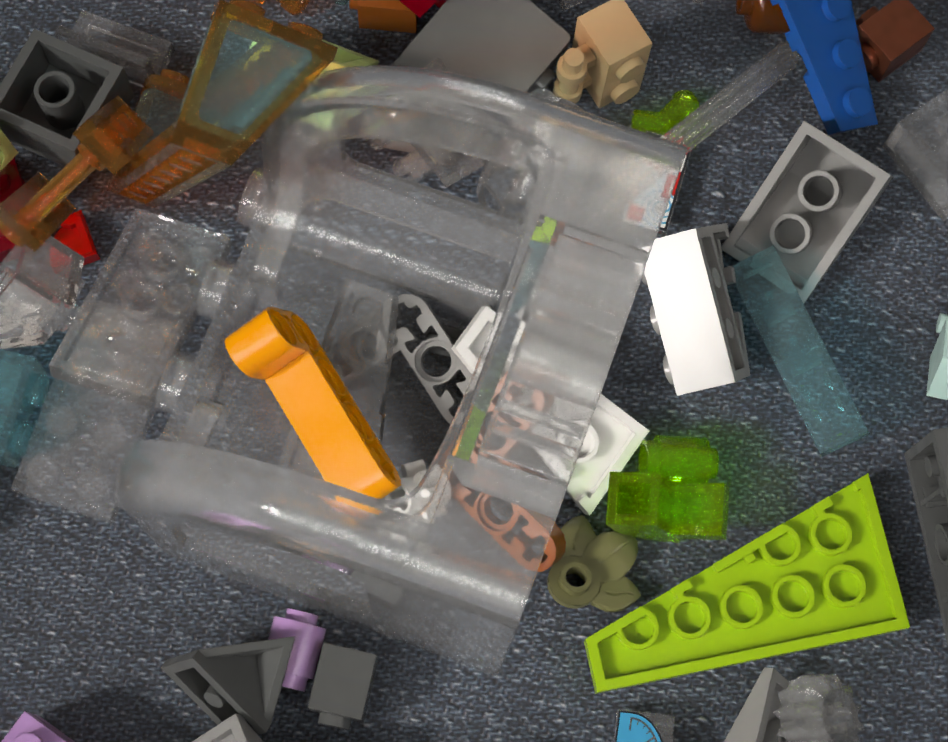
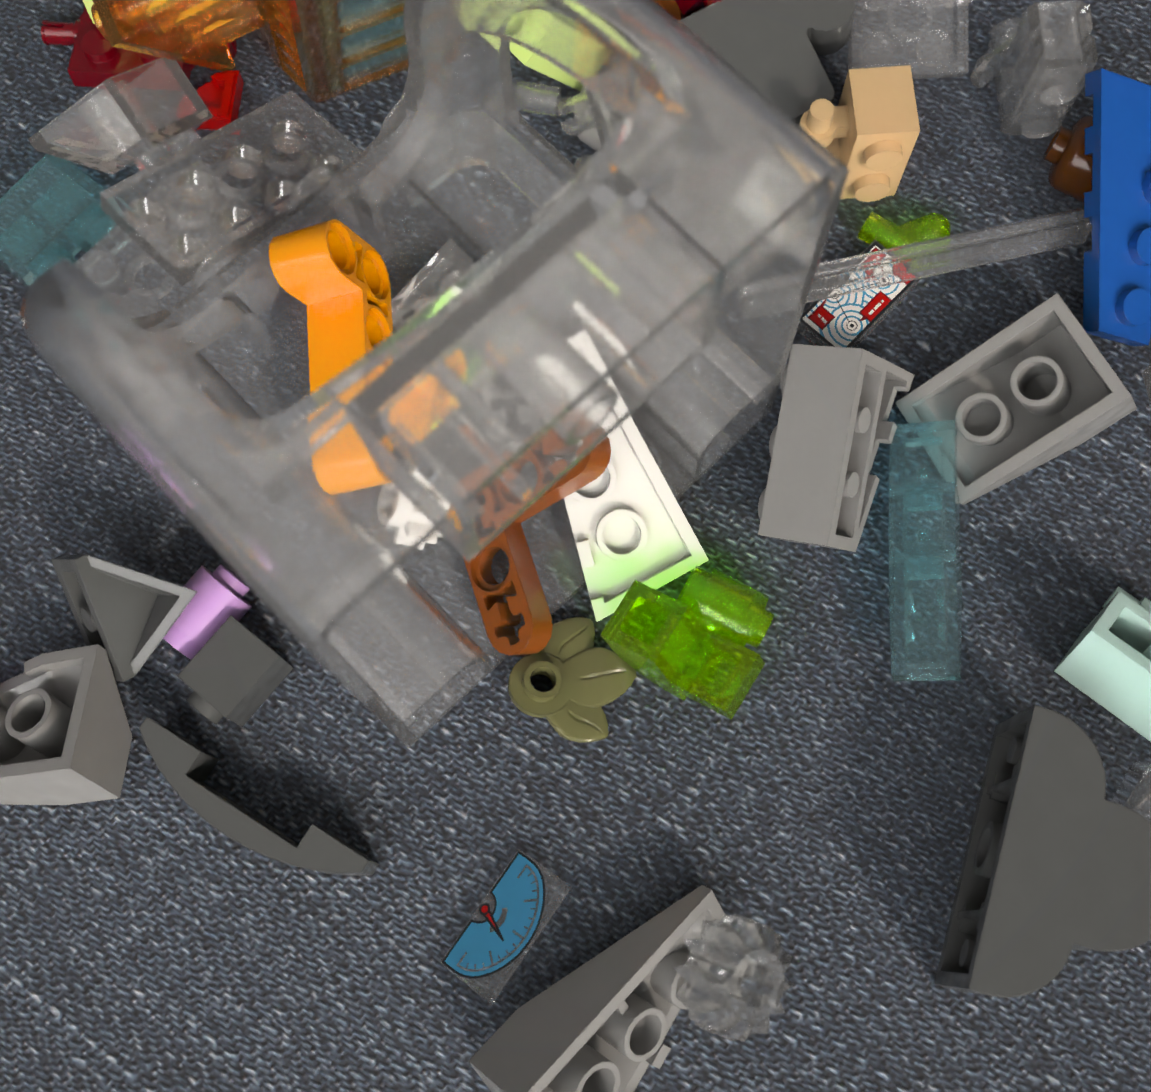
camera: 35 degrees right, 0 degrees up
lime wing [584,473,910,694] -> none

